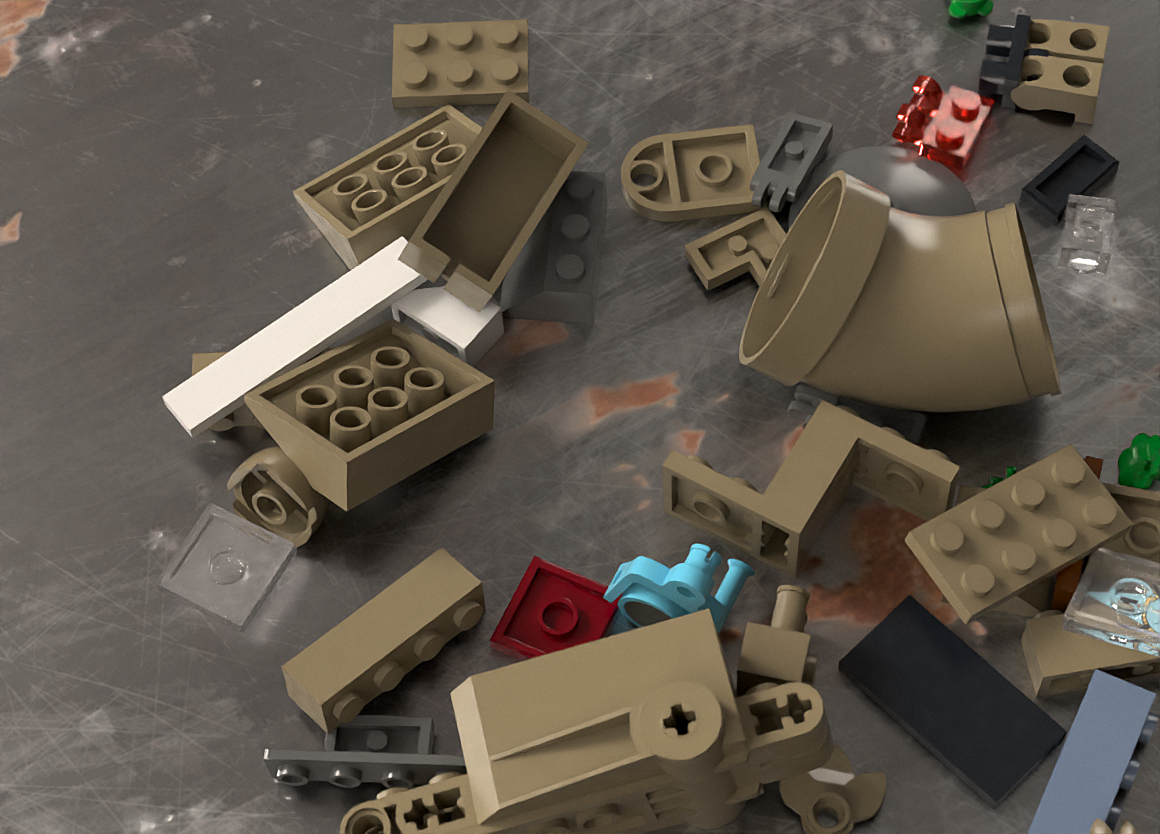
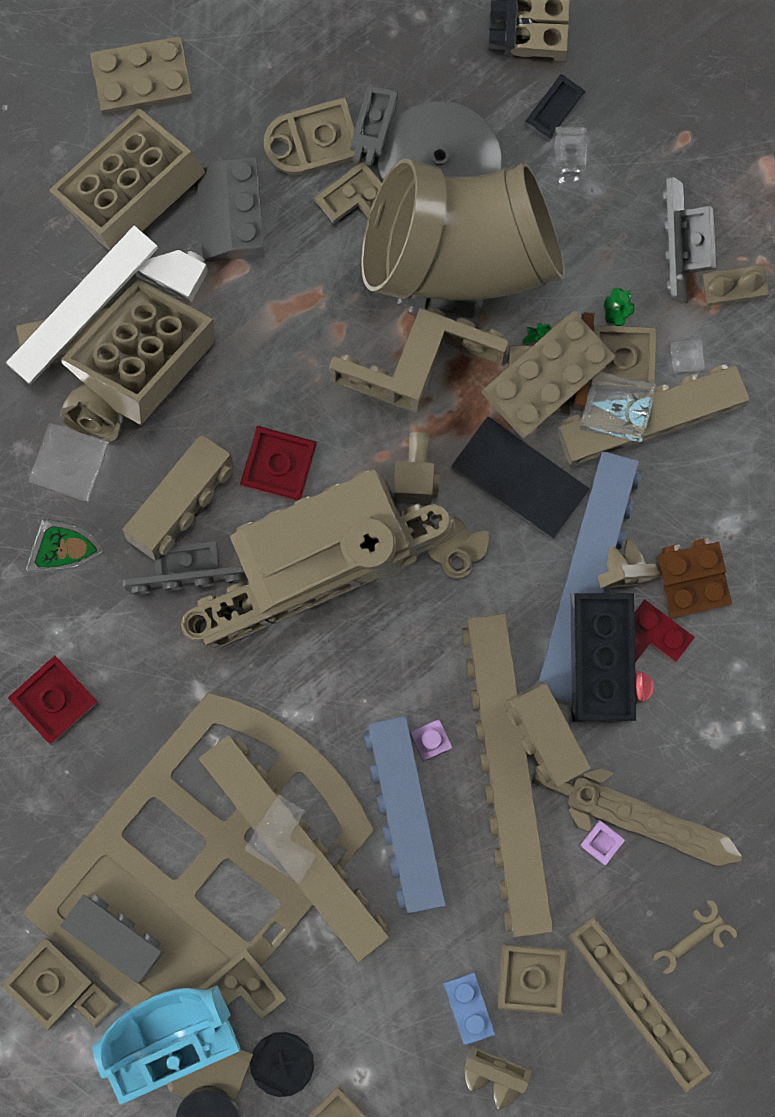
camera: 15 degrees left, 20 degrees up
dark tan piece [397,90,589,313] -> none
medium azure piece [603,544,755,634] -> none
clear red plate [892,75,995,171] -> none
none -> shield [26,519,104,572]

